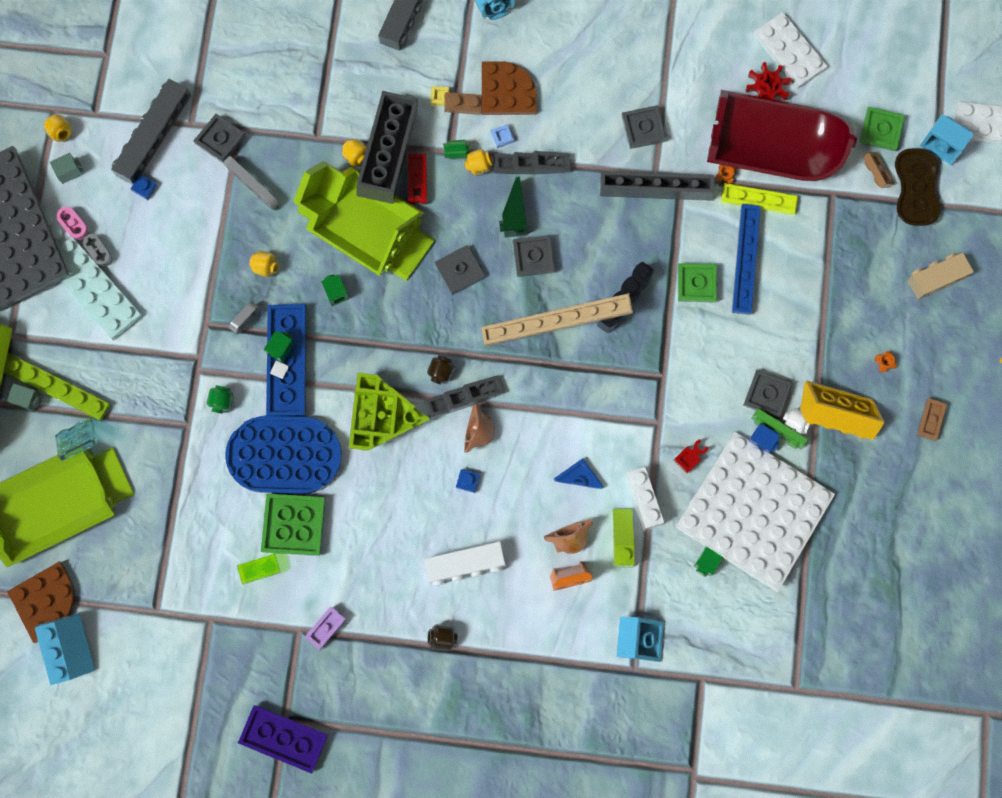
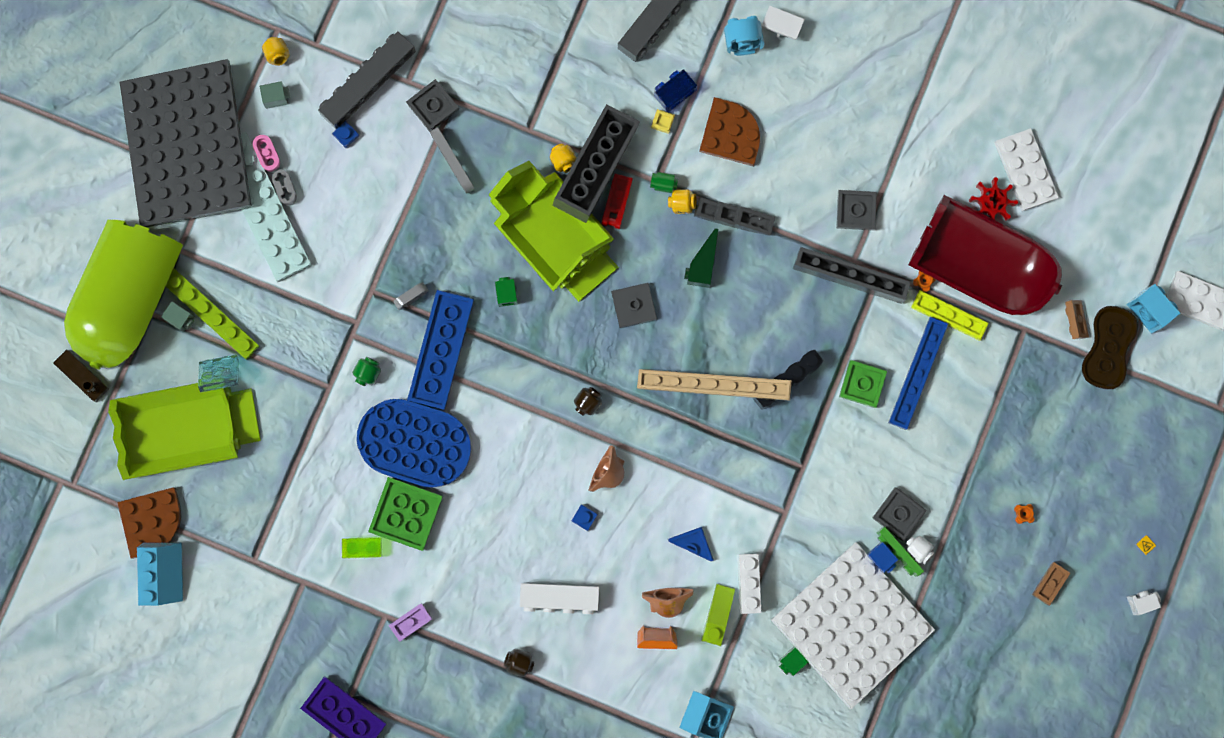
camera: 10 degrees right, 5 degrees up
yellow head [249,251,279,278] -> none
green brick [263,331,295,363] -> none
white sticker [270,361,289,379] -> none
lime wedge [349,372,430,451] -> none
dark grey slope [424,375,505,419] -> none
medium nougat plate [444,92,482,115] -> none
light blue tile [491,124,514,148] -> none
dark grey plate [513,235,554,277] -> none
red plate [673,439,708,474] -> none
yellow slope [800,380,885,440] -> none
bright green plate [859,106,905,151] -> none
tan brick [907,253,974,300] -> none
none -> clear blue brick [654,69,698,113]

